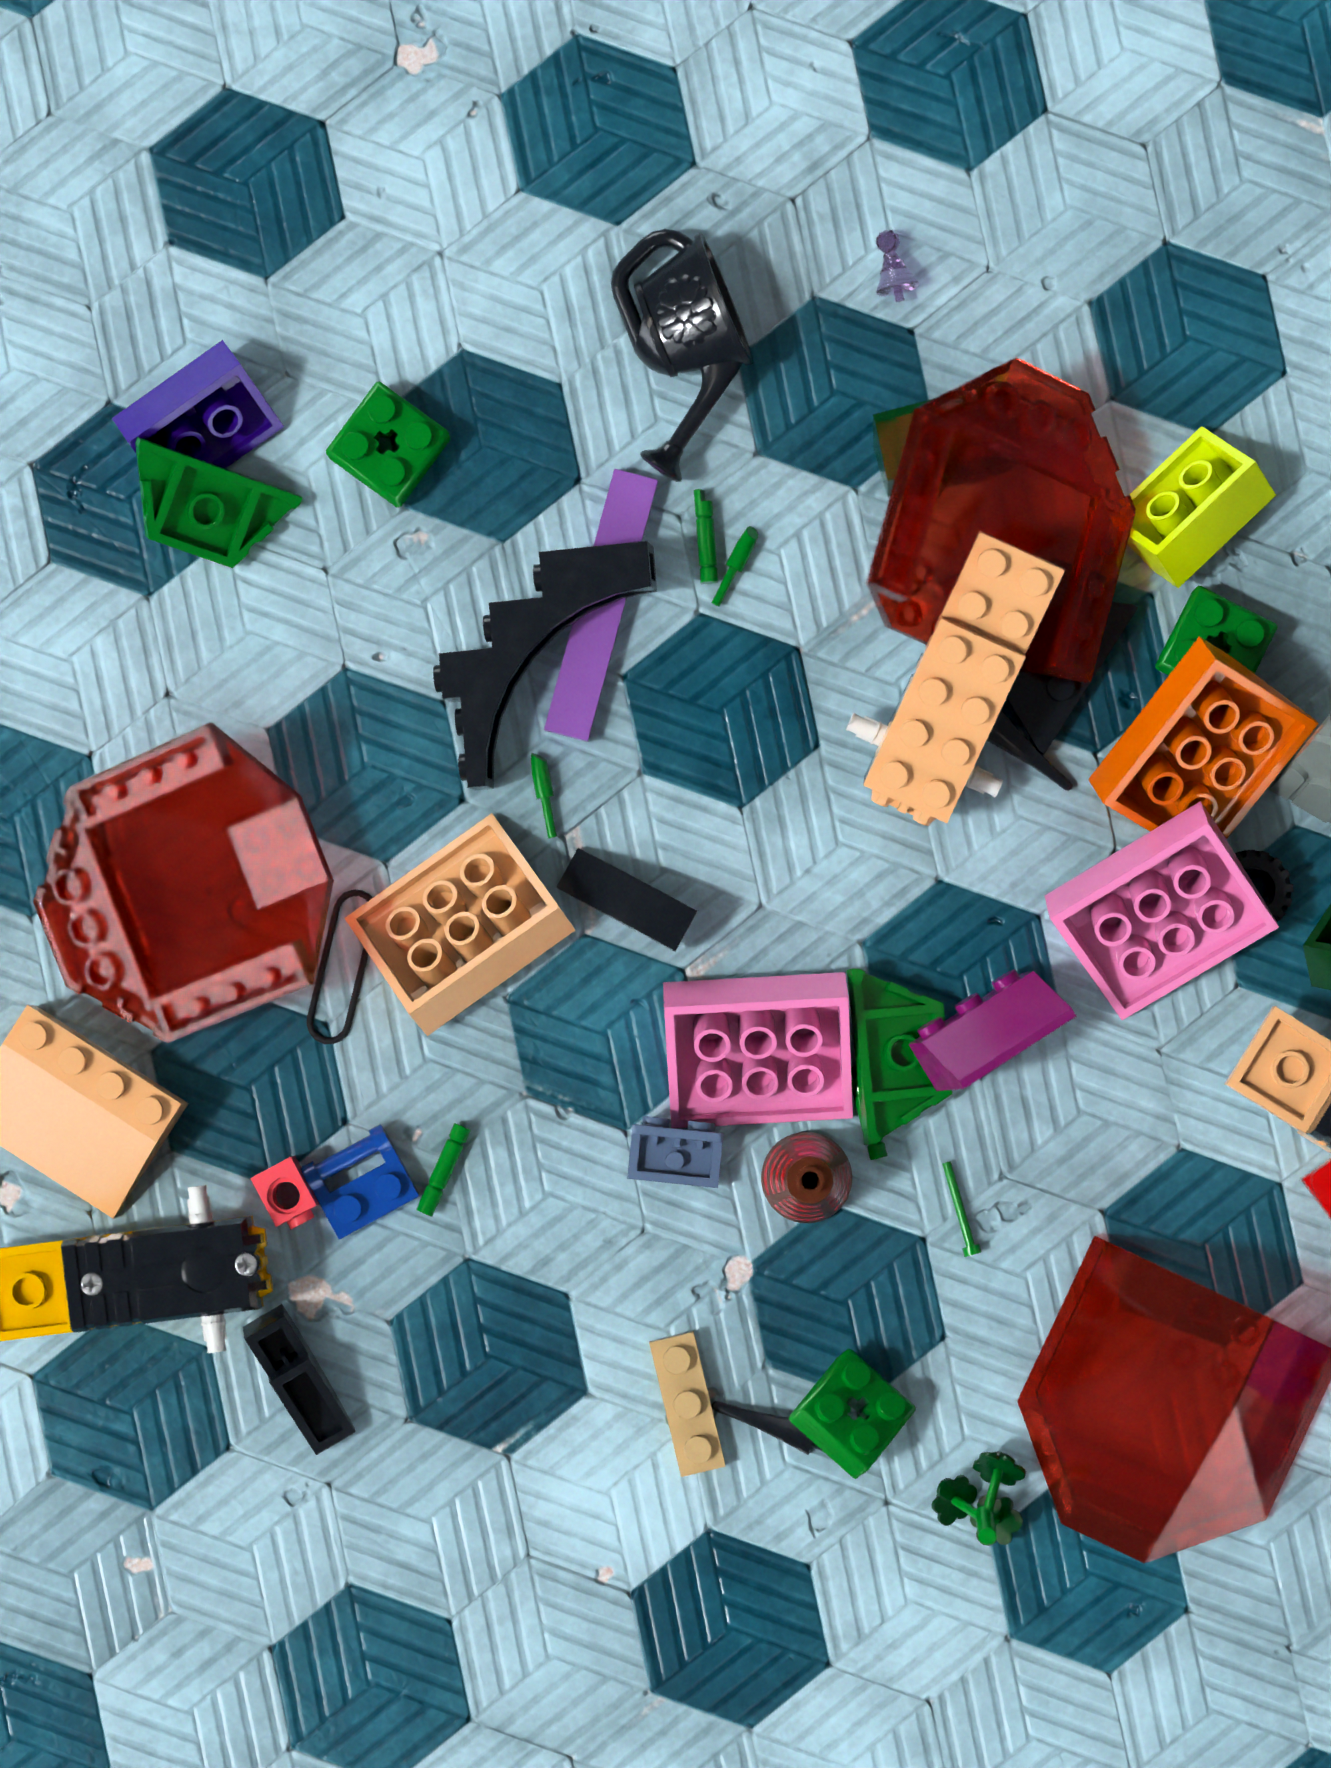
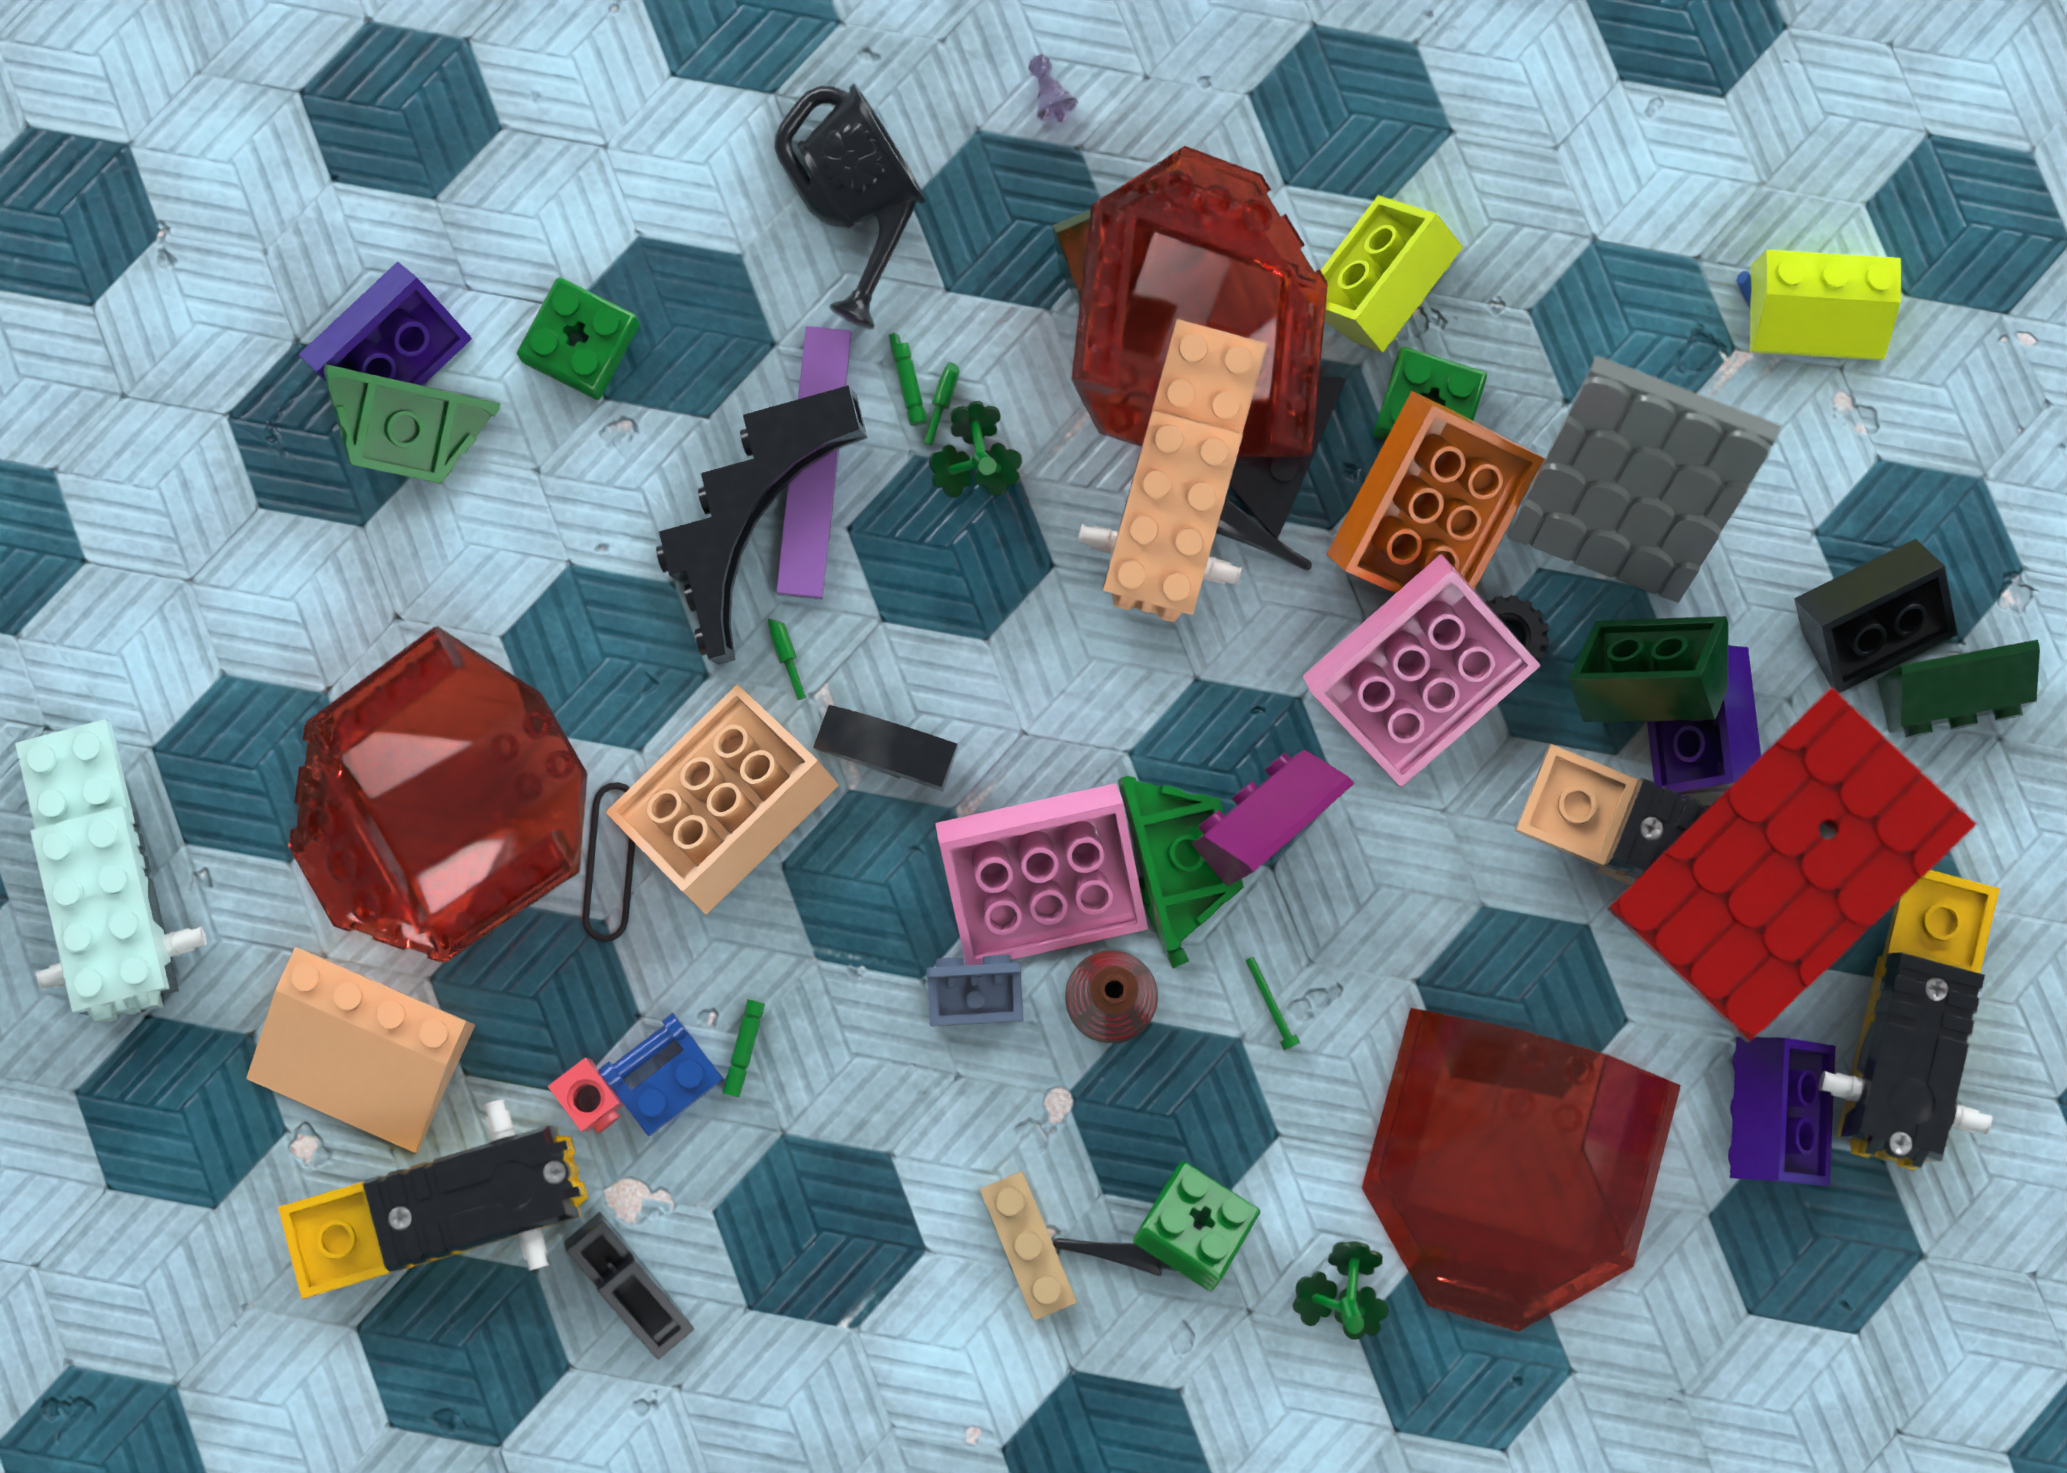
camera: 15 degrees left, 5 degrees down
none -> dark green plant [929,401,1022,498]

